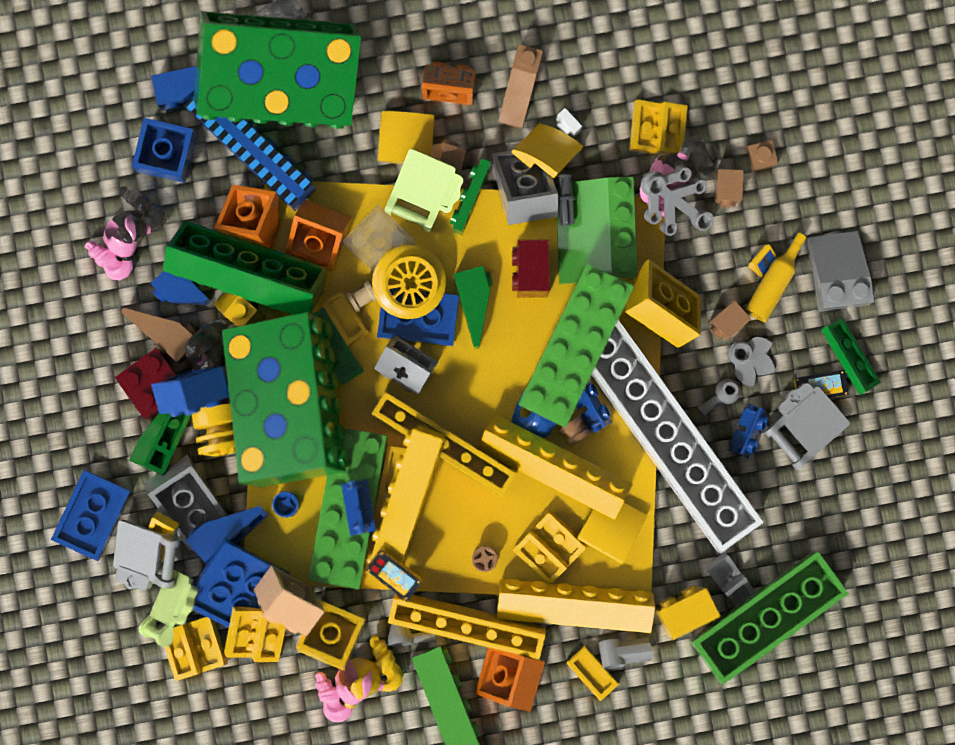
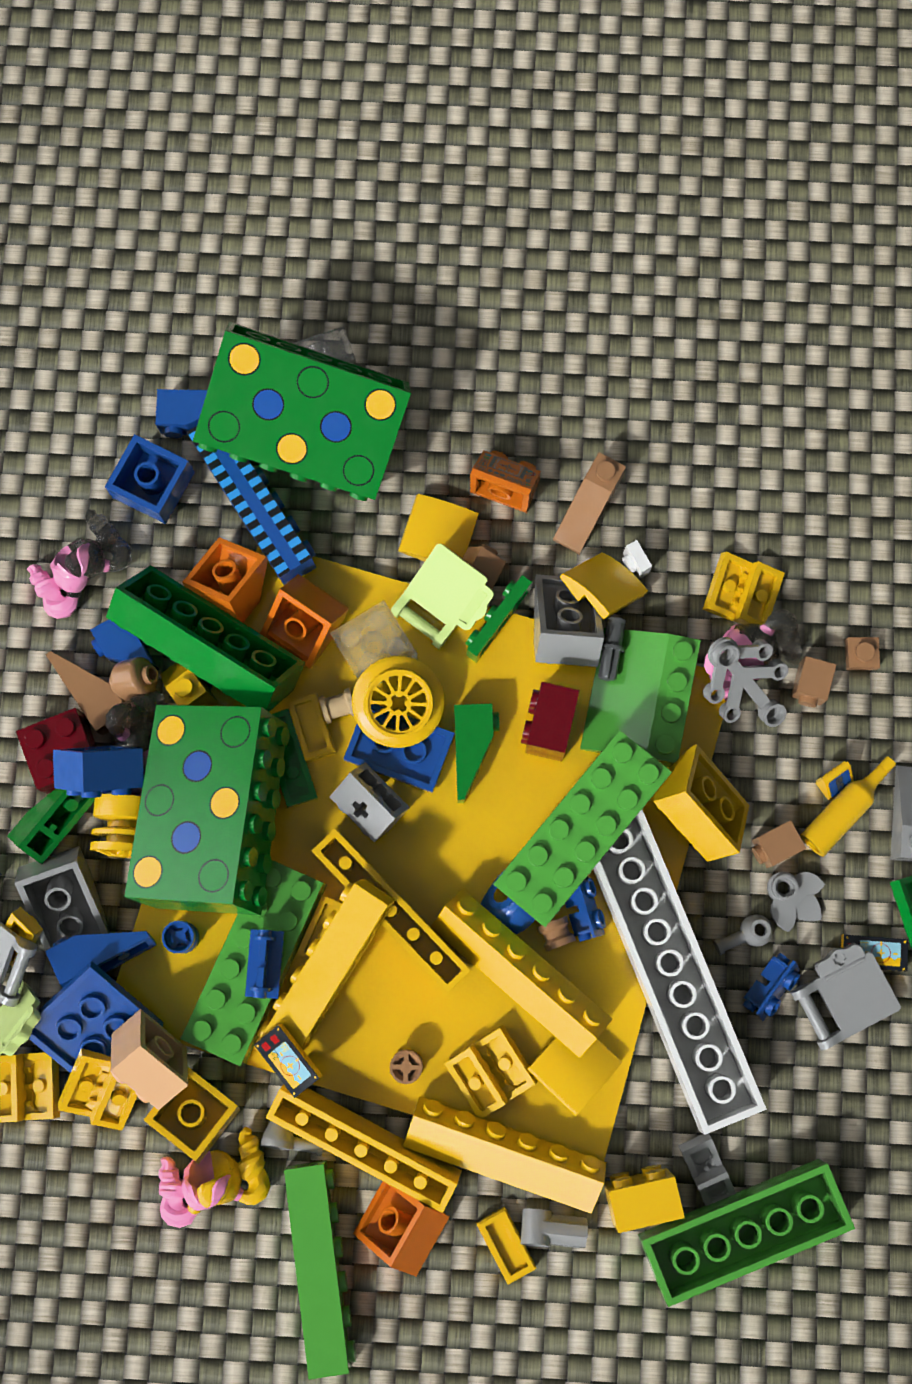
camera: 20 degrees right, 5 degrees down
none -> medium nougat head [109,657,158,701]

